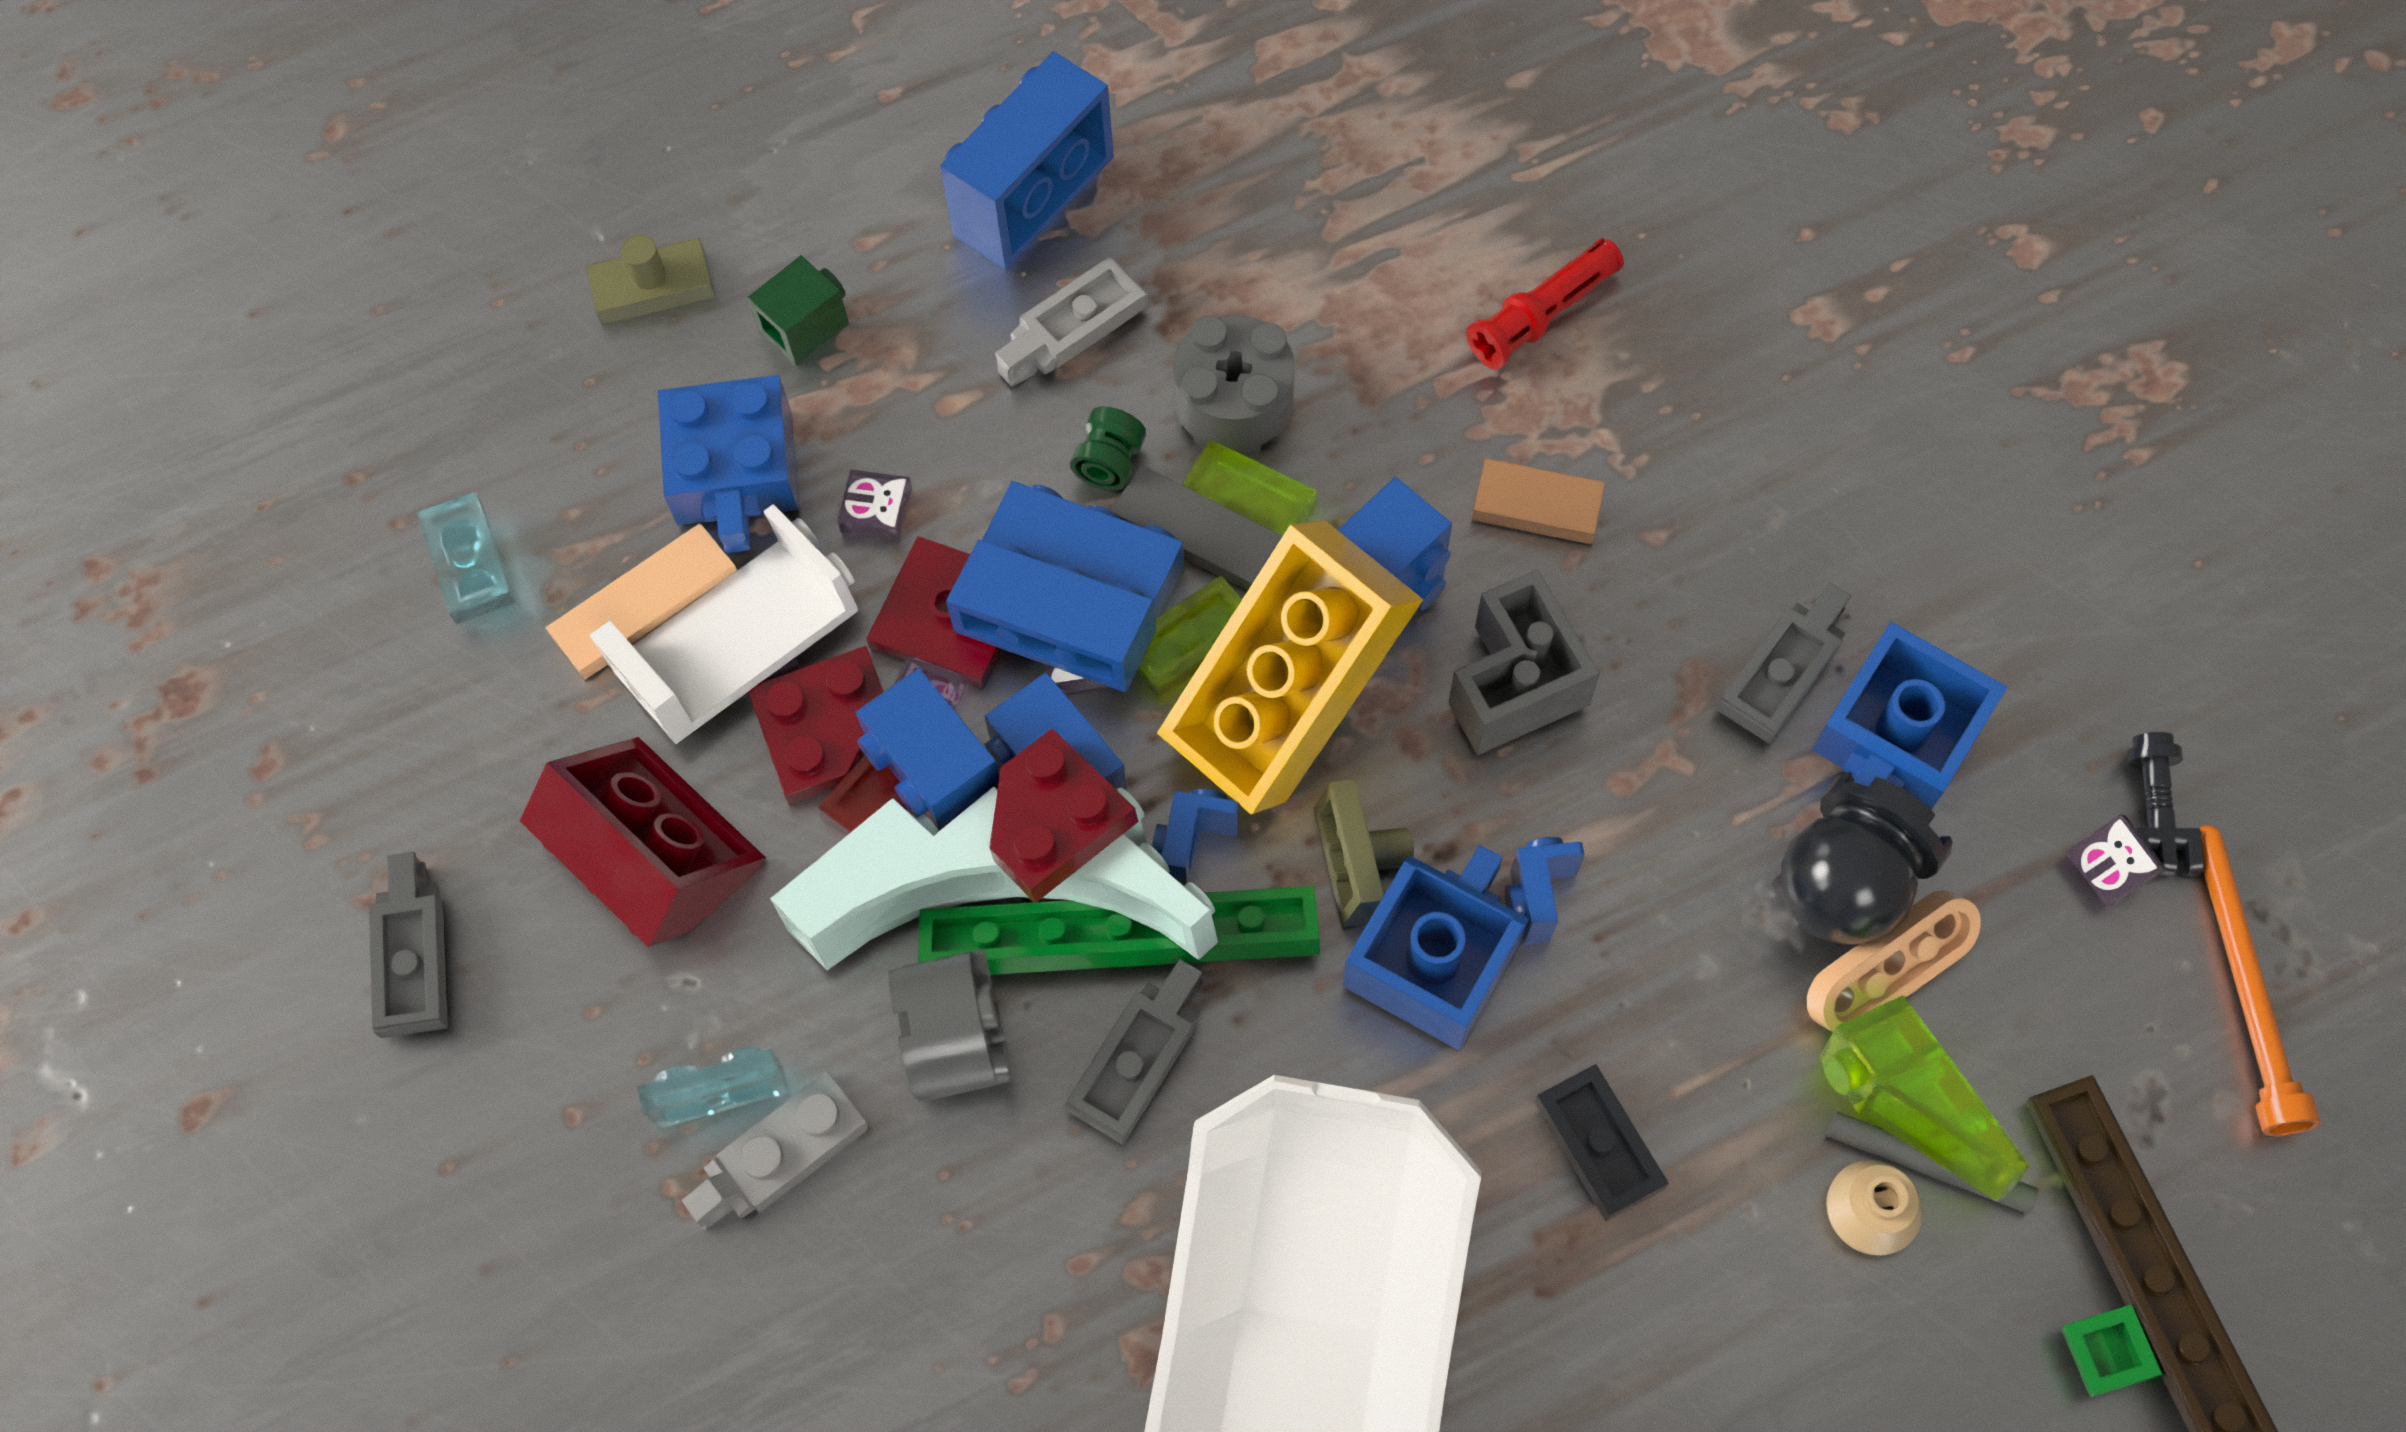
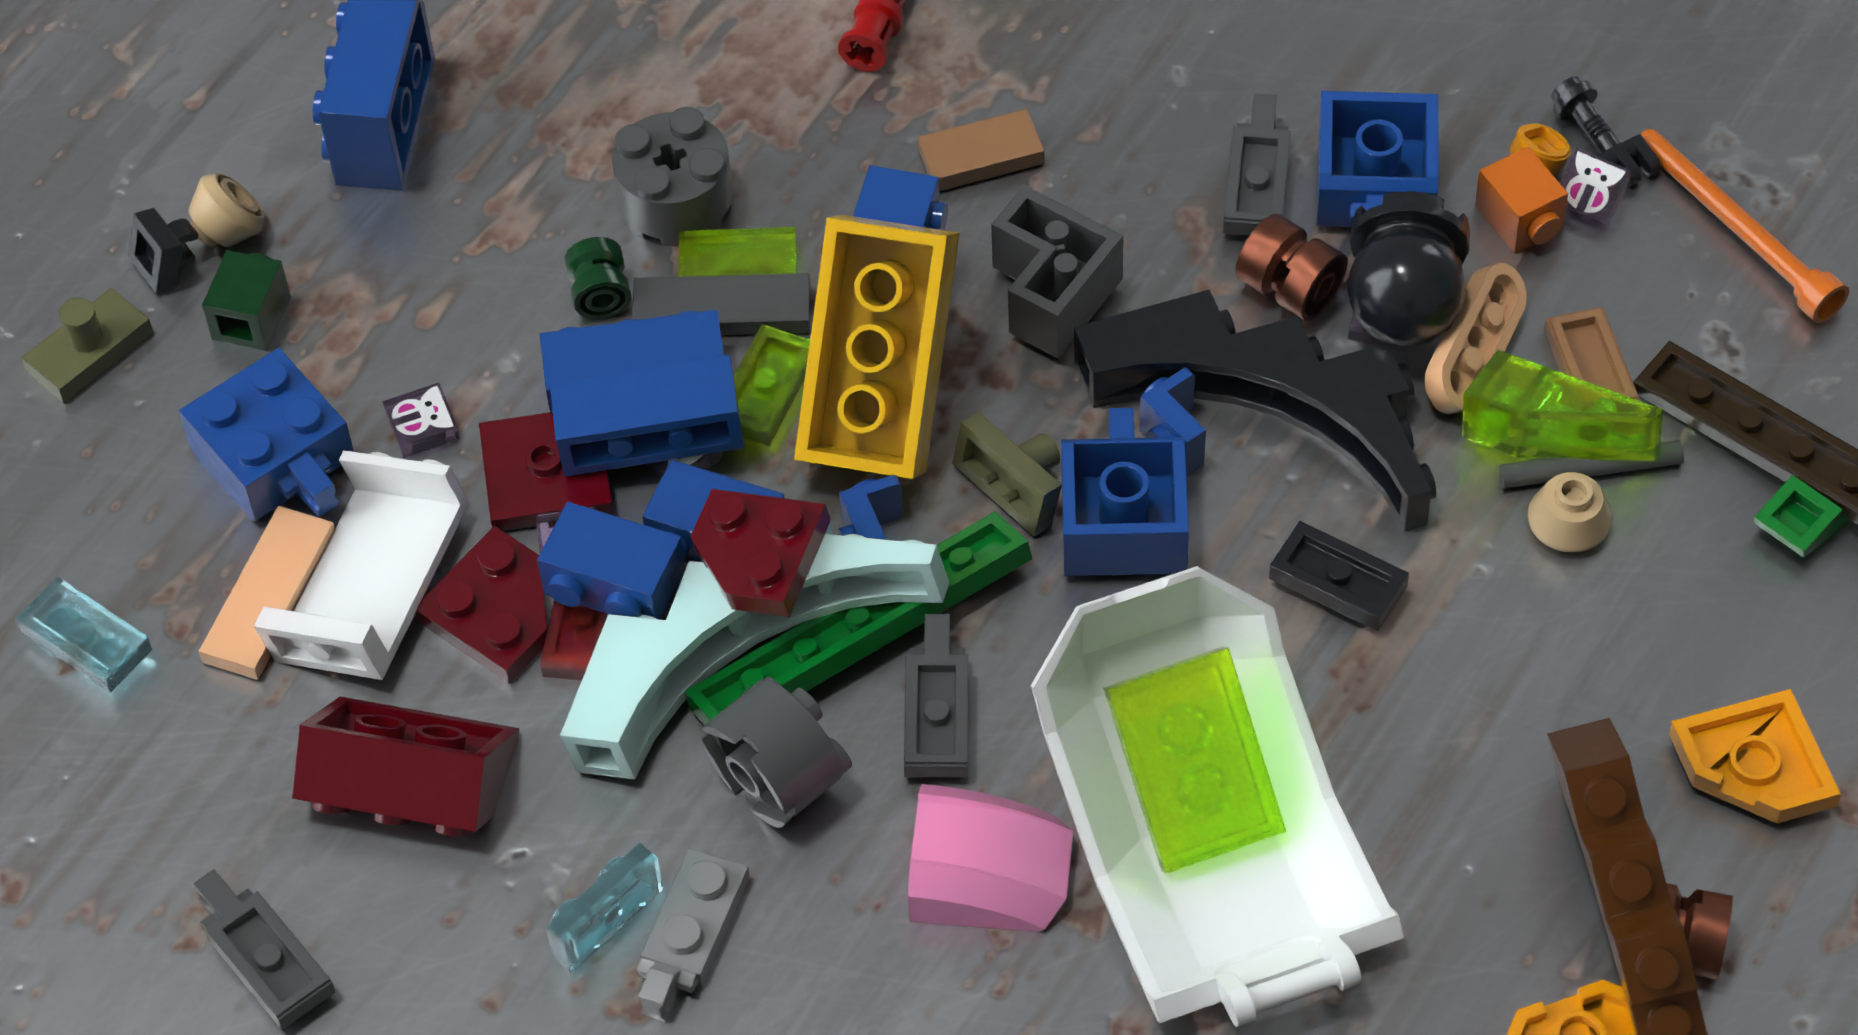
camera: 30 degrees left, 10 degrees down
light grey hinge [995,256,1149,387] -> none
none -> black tile [128,208,199,293]
none -> tan cone [188,173,264,248]
none -> bright pink slope [908,784,1073,932]
none -> black arch [1074,289,1436,532]
none -> clear neon green tile [1103,646,1287,874]
none -> copper wheel [1235,214,1348,321]
none -> orange brick [1475,146,1568,254]
none -> light orange tile [1509,123,1571,176]
none -> medium nougat tile [1544,307,1640,425]

